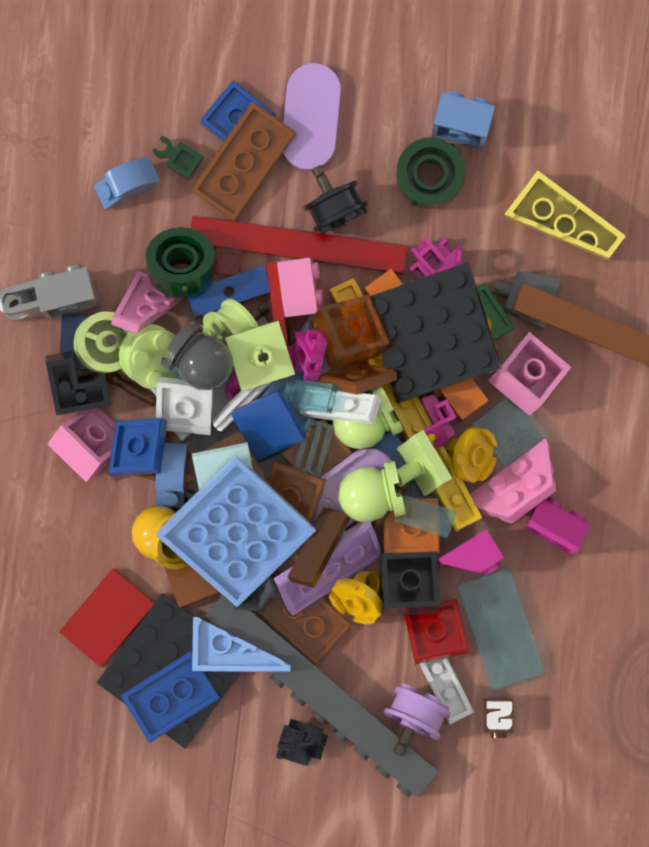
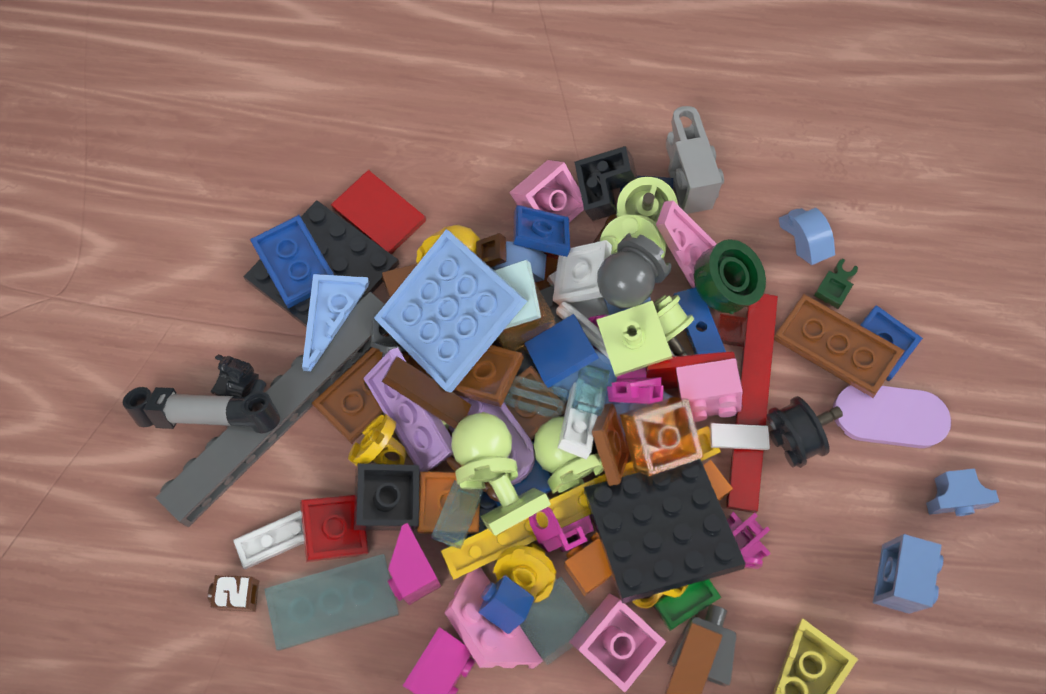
camera: 85 degrees right, 15 degrees down
lavender wheel [384,683,451,756] -> none
dark green piece [396,137,465,209] -> none
none -> black piece [122,379,280,434]
none -> reddish brown tile [476,233,506,268]
none -> blue brick [478,575,535,634]
none -> white piece [710,423,770,450]
none -> medium blue brick [926,469,999,516]

